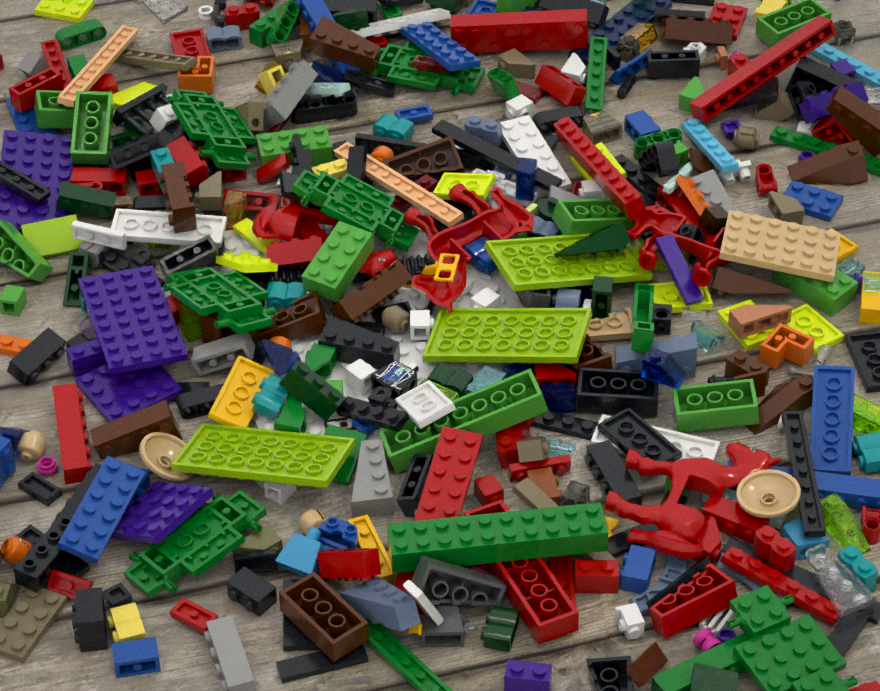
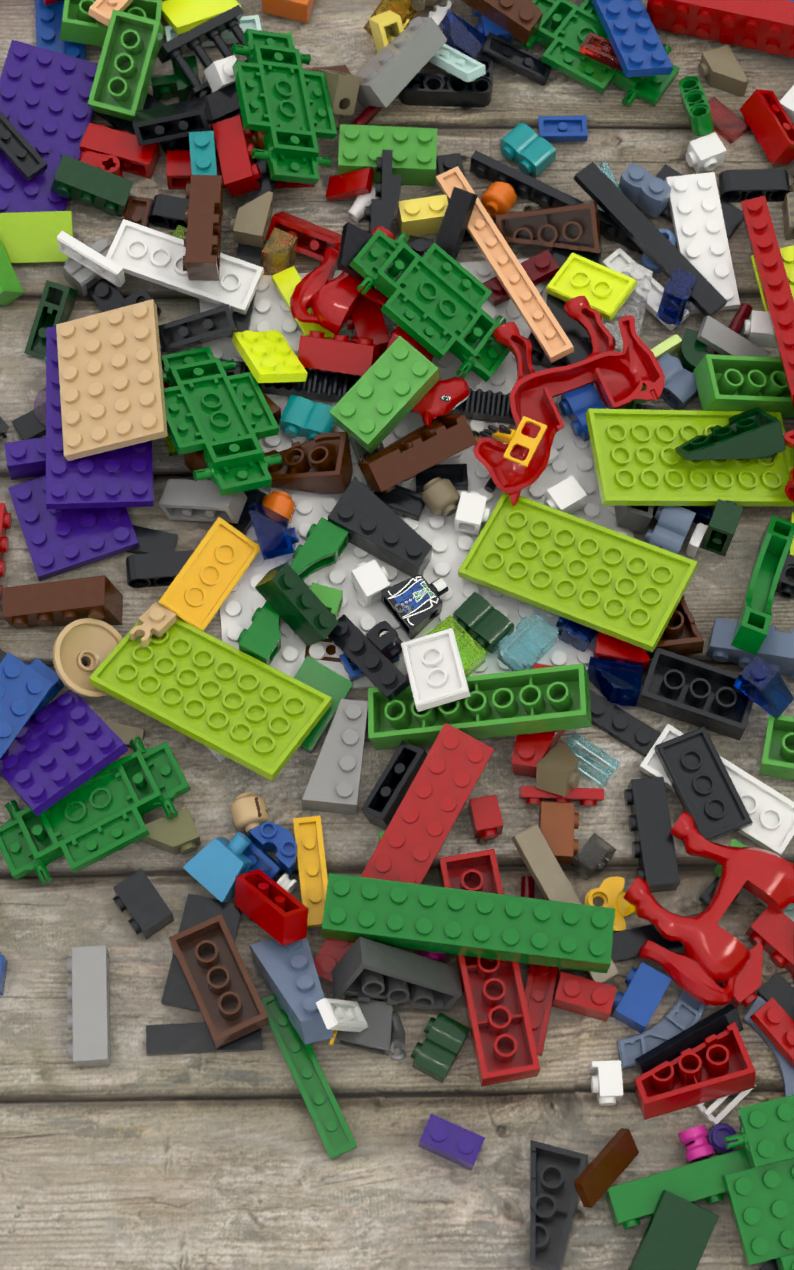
camera: 10 degrees right, 25 degrees up
red plate [170,597,218,634] -> none
black tile [233,549,278,574] -> none
teal brick [251,373,288,421] -> none
tan wing [587,307,632,342] -> none
none -> tan plate [56,299,168,461]
none -> tan plate [130,602,177,648]

